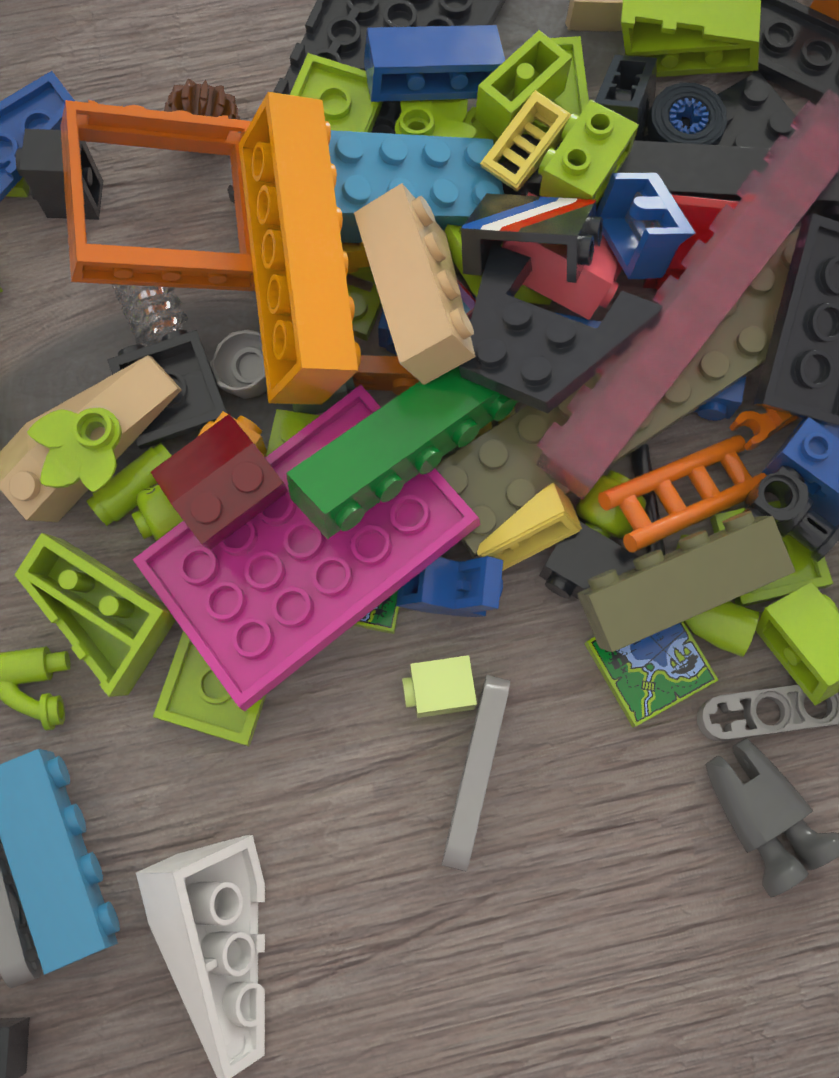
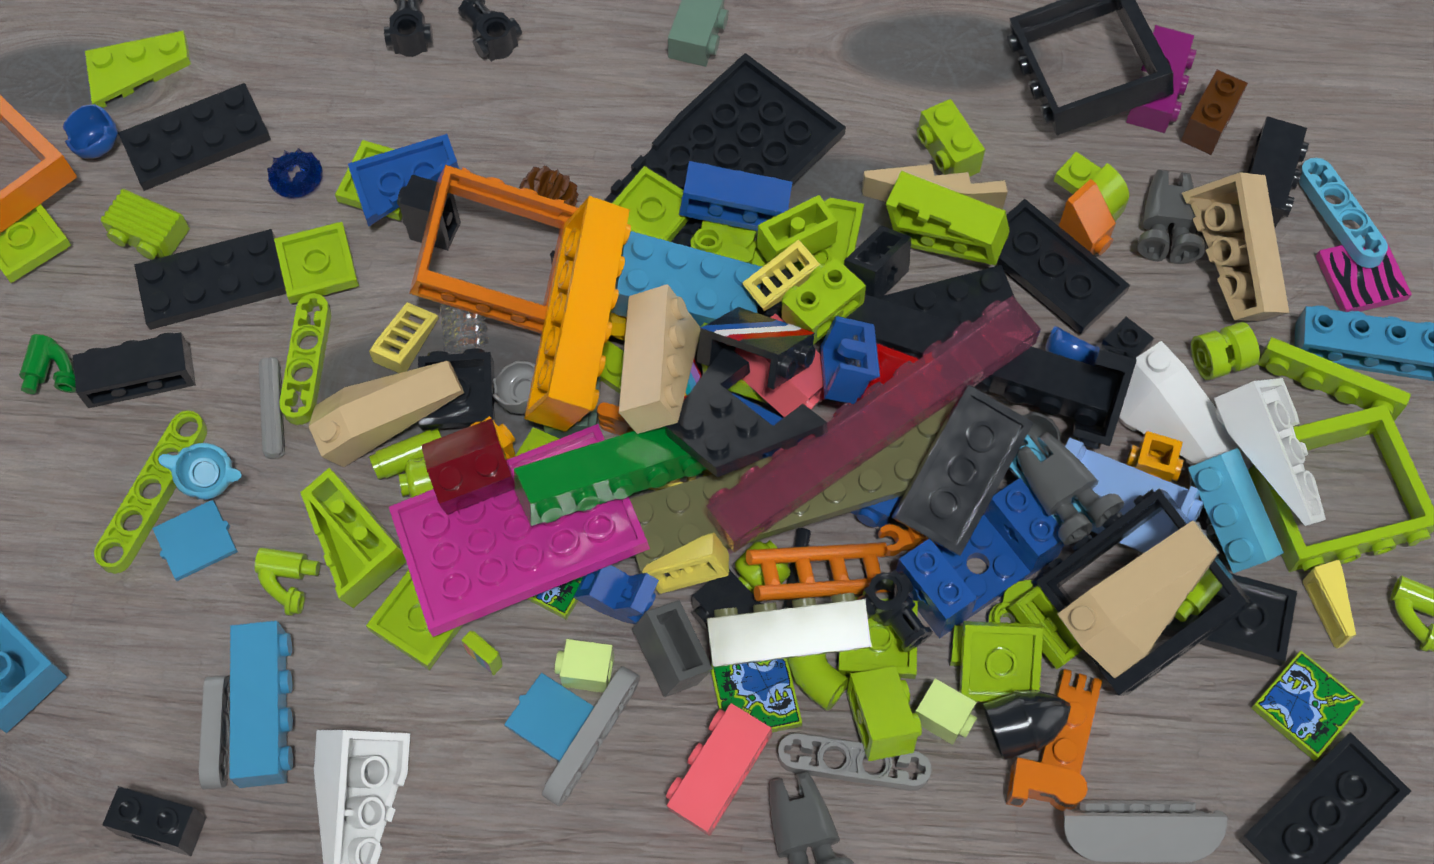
camera: 20 degrees right, 10 degrees down
lime plate [27,408,122,493] -> none
black bush [647,82,727,145] -> none
none -> light yellow slope [369,302,439,373]
none -> lime tile [461,630,503,676]
none -> dark azure piece [504,673,594,762]
none -> dark grey piece [632,600,713,697]
none -> coral brick [666,703,773,836]

